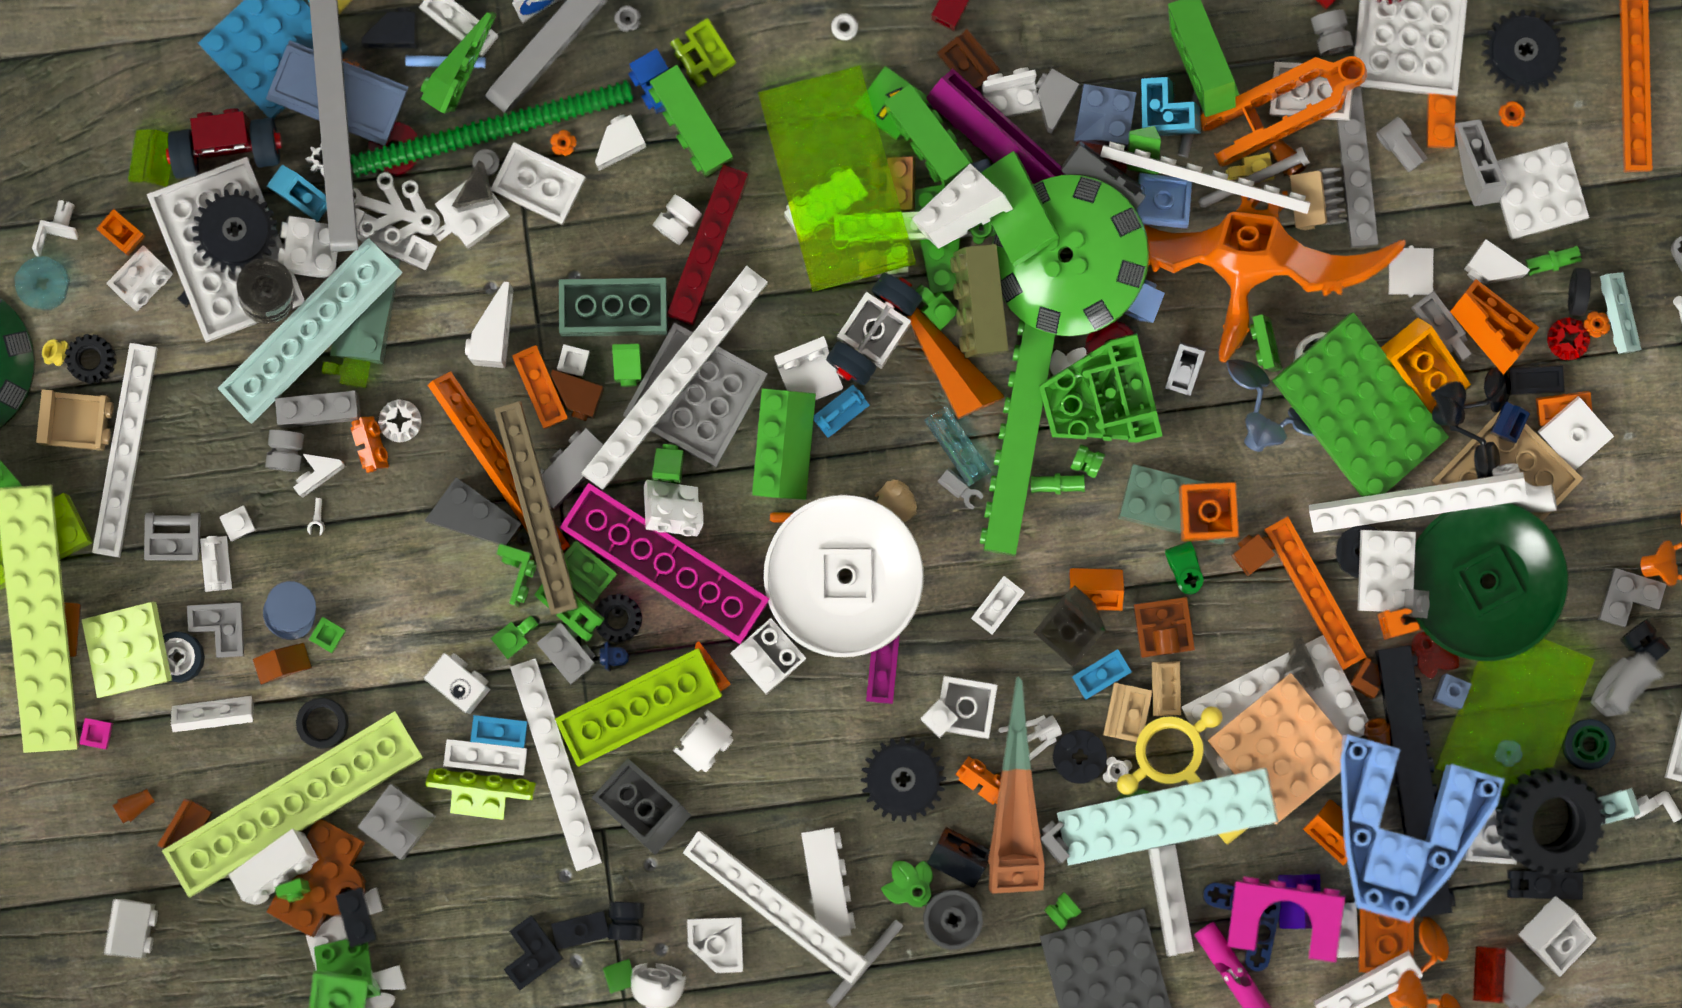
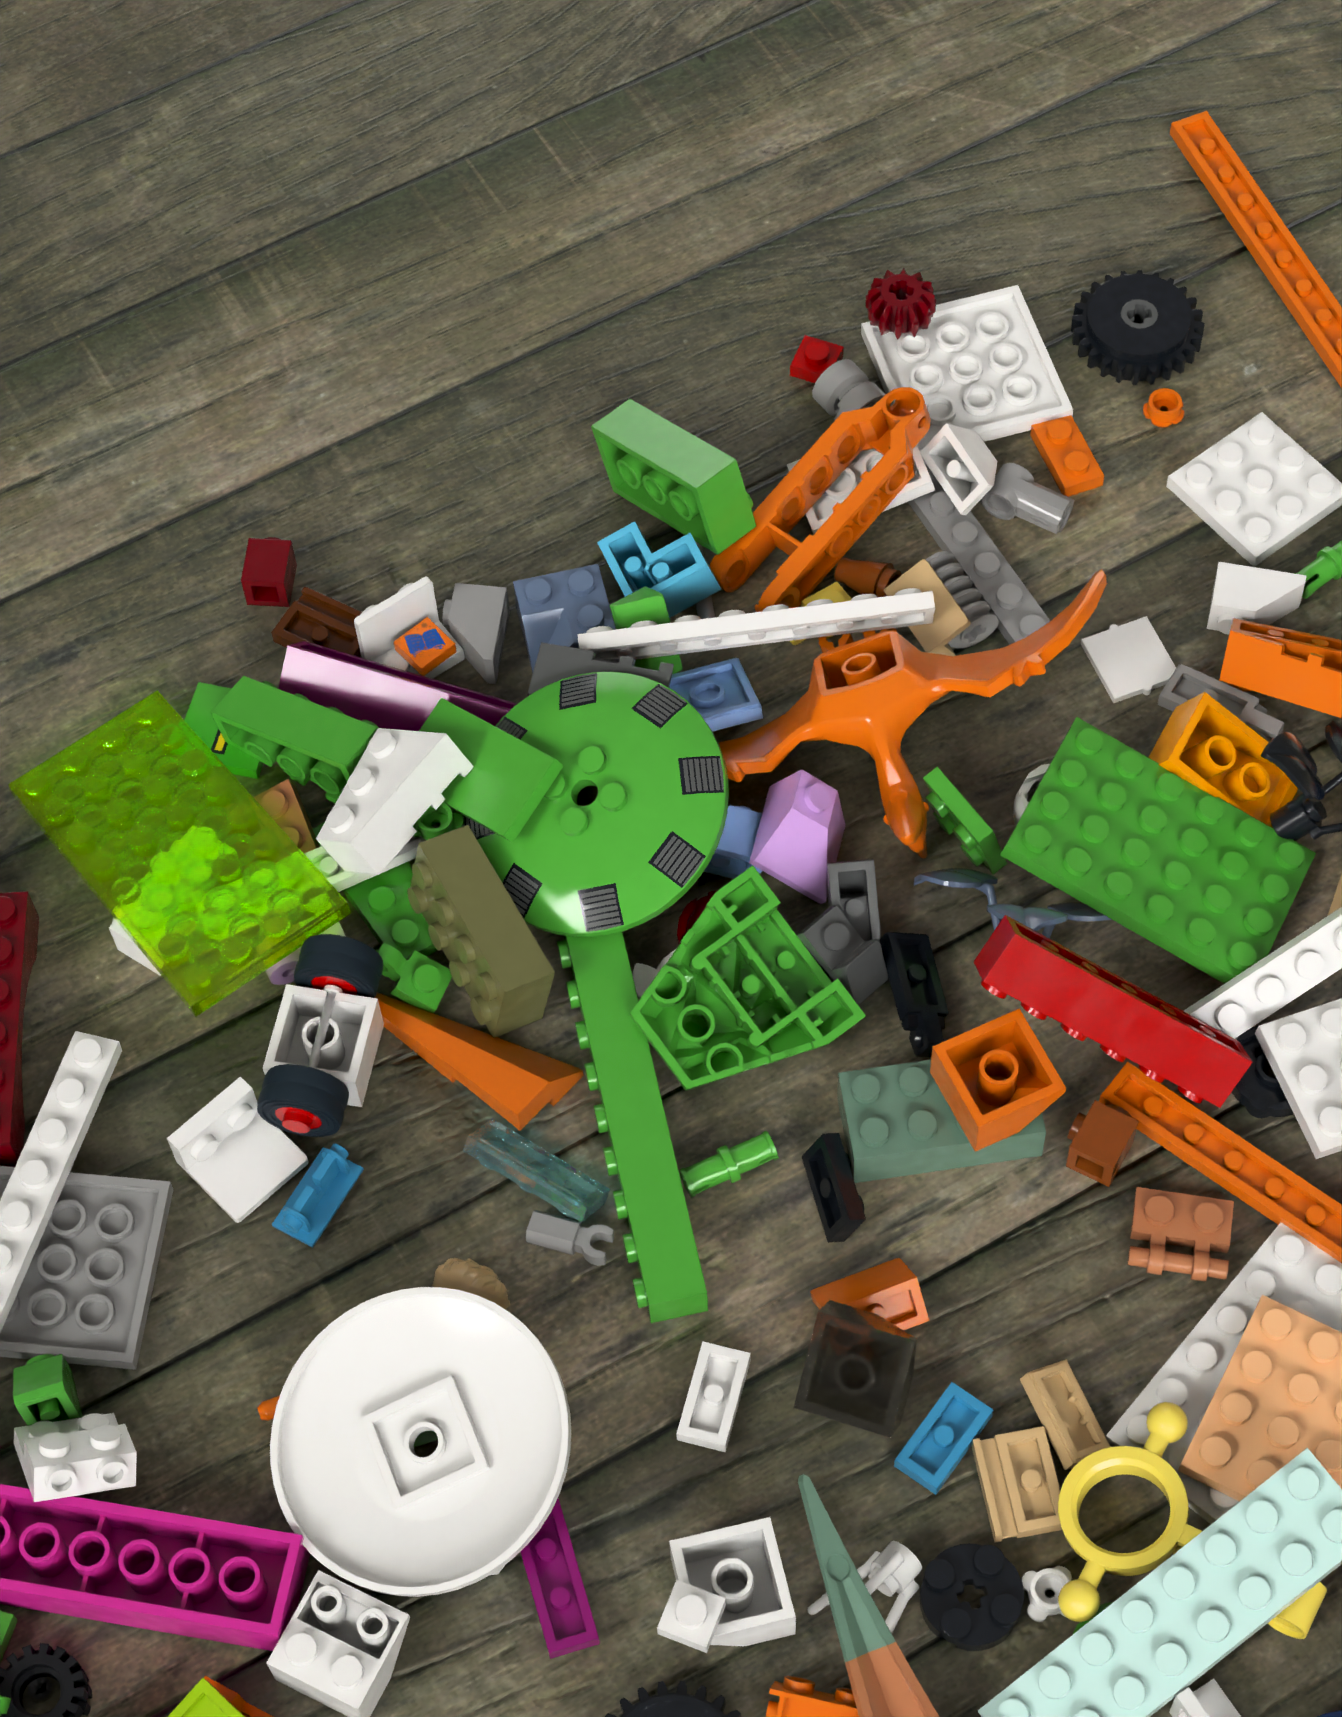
camera: 20 degrees left, 25 degrees down
bright green slope [752,388,816,500] -> none
white plate [832,14,858,40] -> none
bright green wheel [1070,444,1105,479] -> none
dark orange plate [1133,597,1195,658] -> none
green piece [1165,541,1204,595] -> none
light grey bar [1198,146,1310,208] -> none
clear smoke slope [1281,637,1324,691] -> none
light grey slope [1454,119,1507,206] -> none
none -> orange tile [394,617,457,676]
none -> lavender slope [749,769,845,904]
none -> dark grey slope [797,905,889,1005]
none -> black plate [802,1133,866,1243]
none -> black hinge [879,932,949,1057]
none -> white slope [920,423,997,515]
none -> red brick [974,915,1253,1108]
none -> nougat plate [1127,1187,1234,1282]

